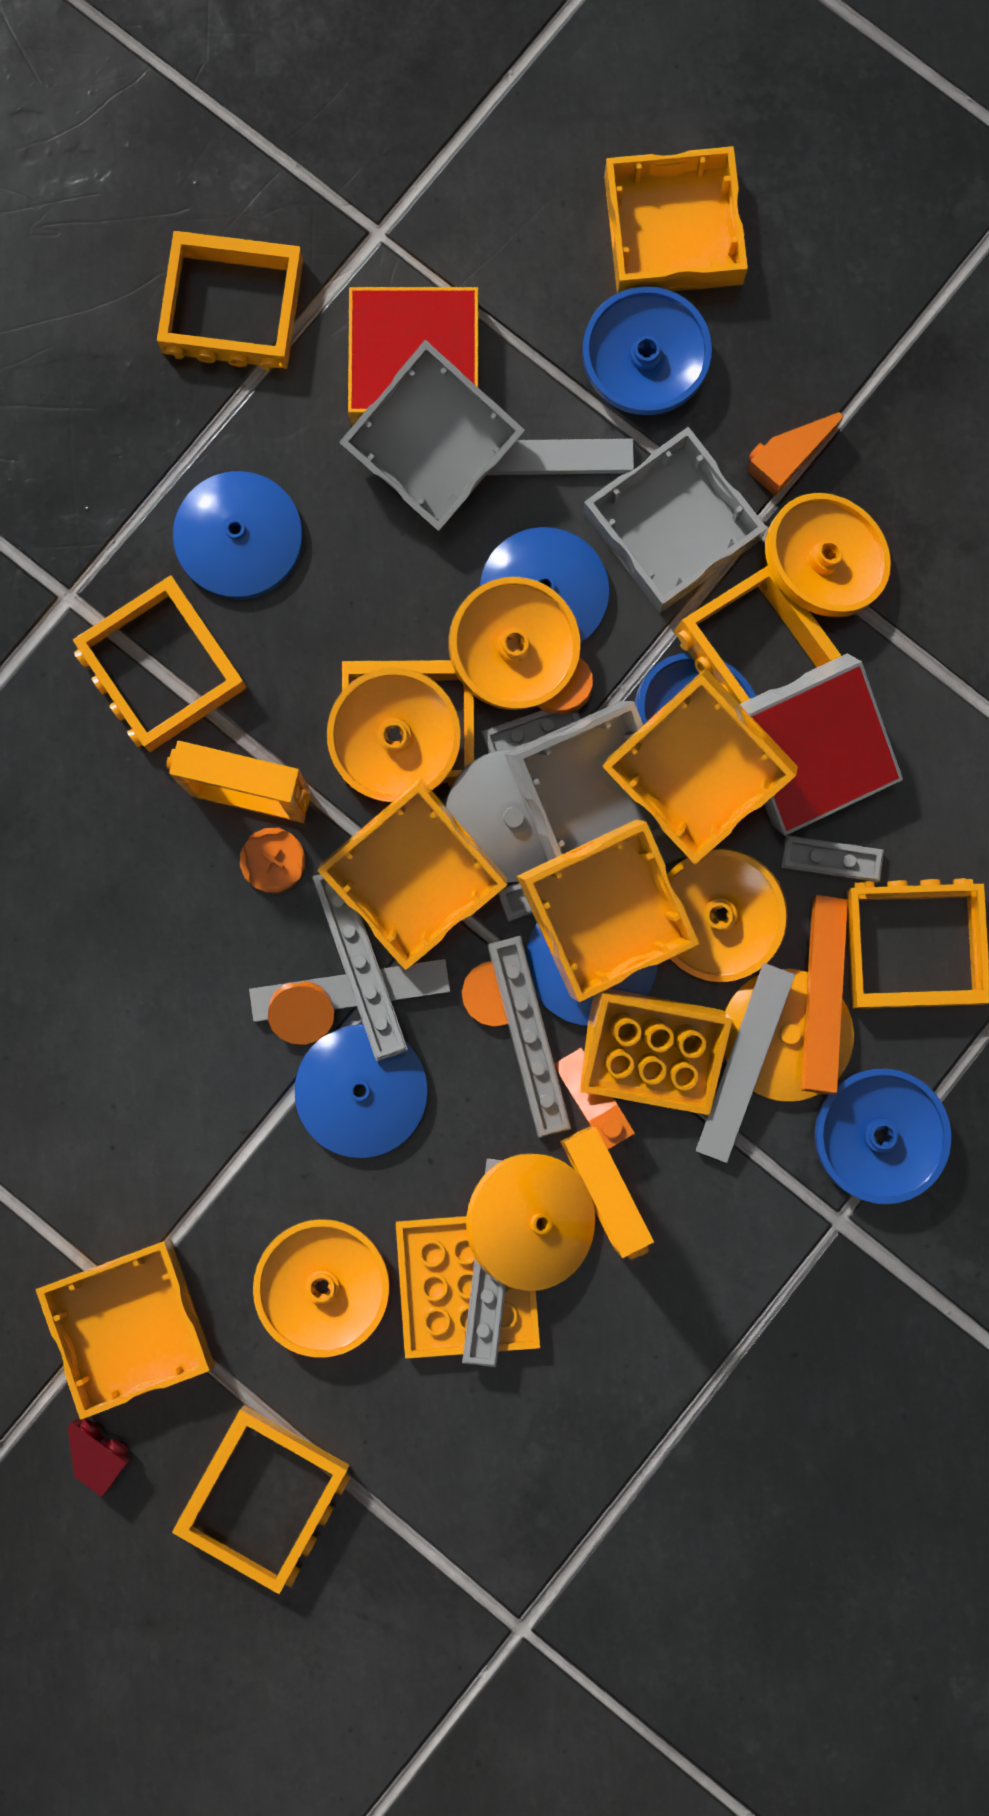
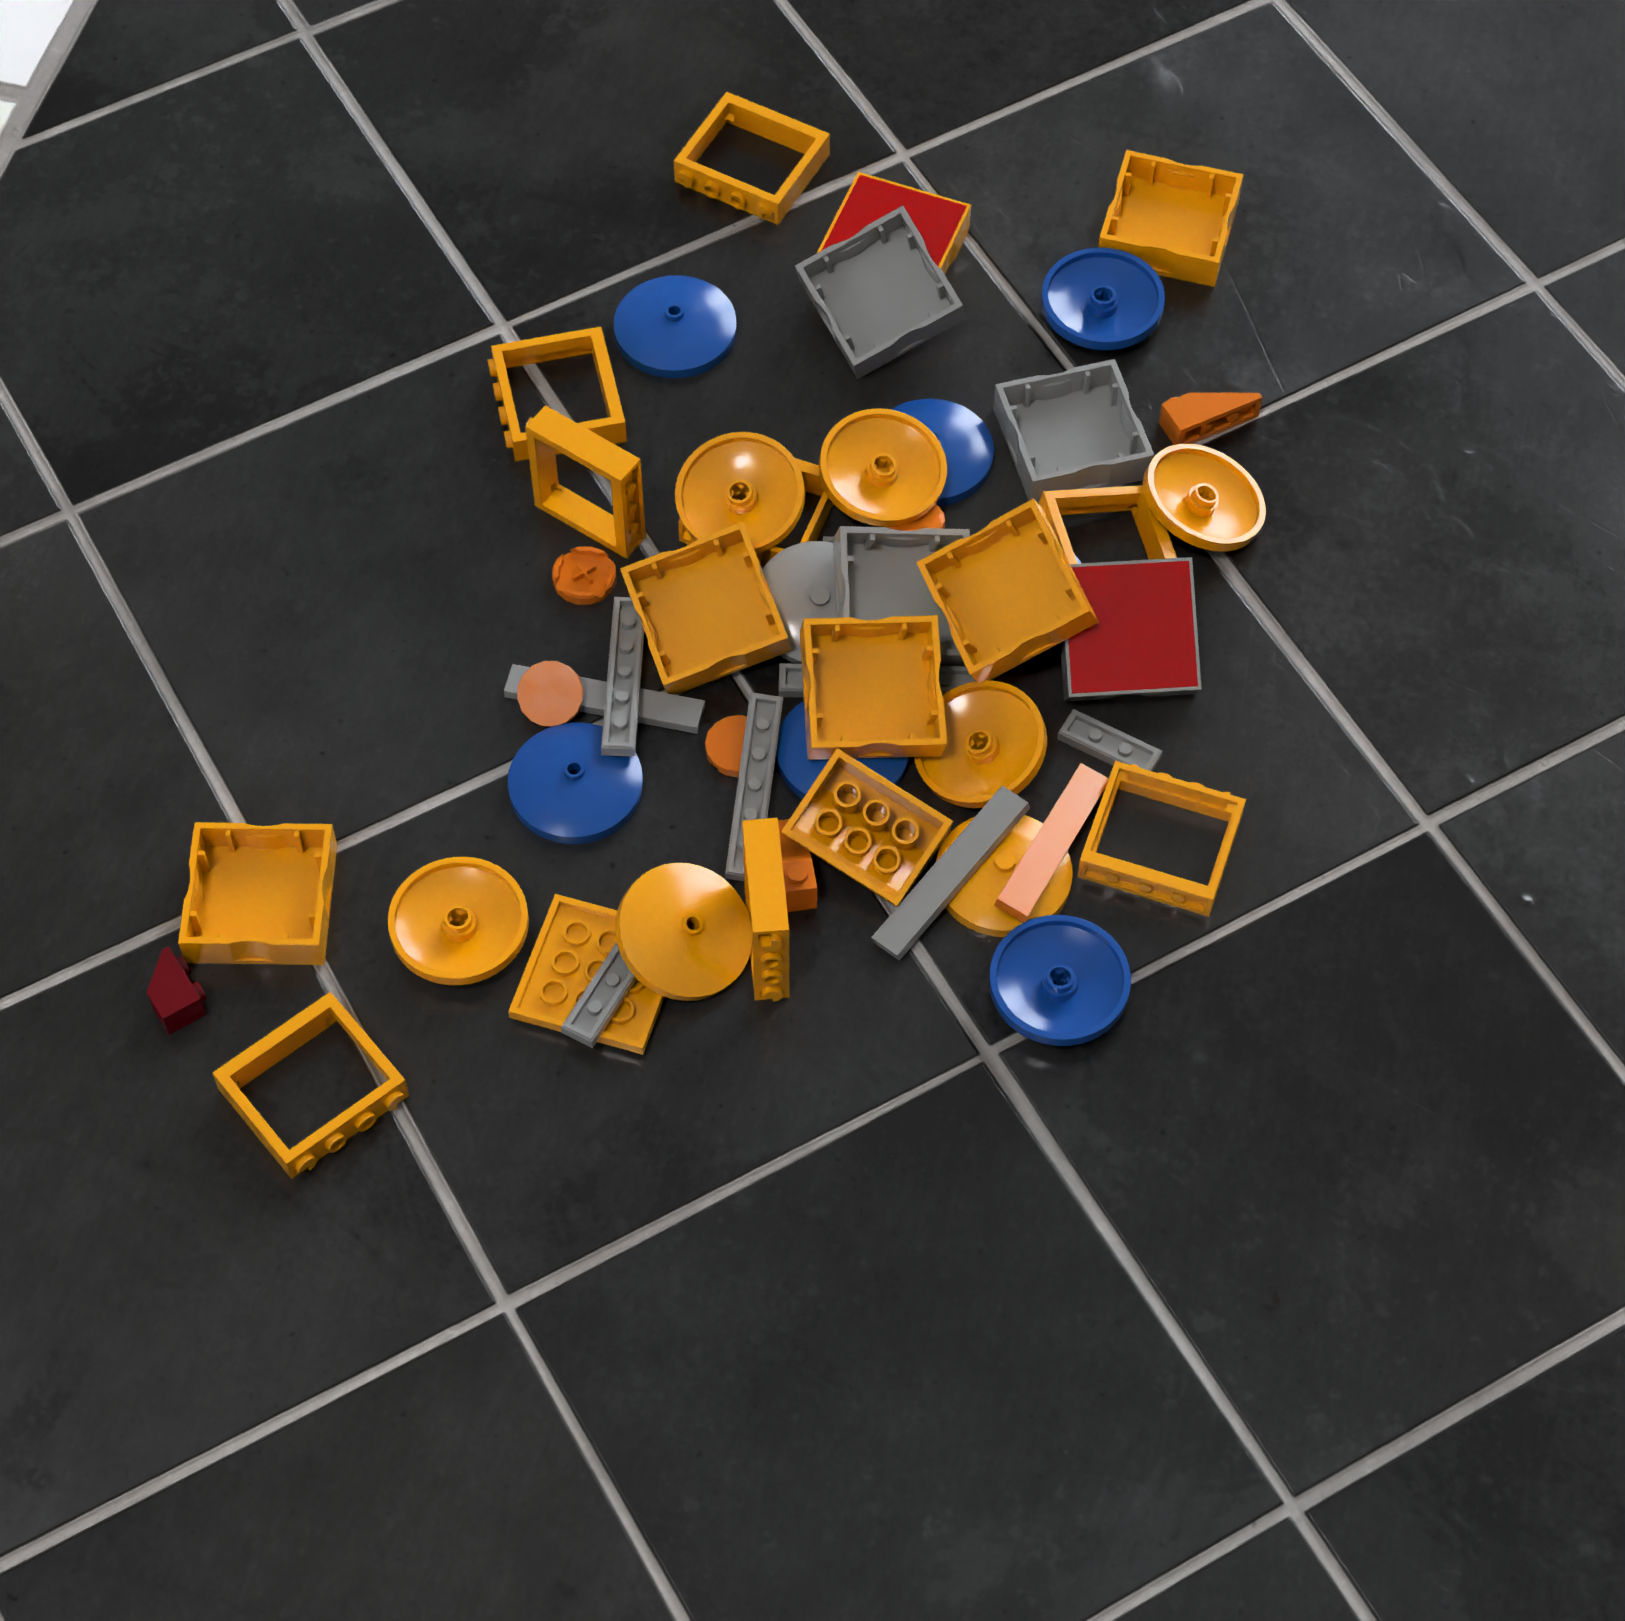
camera: 20 degrees right, 25 degrees down
light grey tile [487,439,634,475] -> none

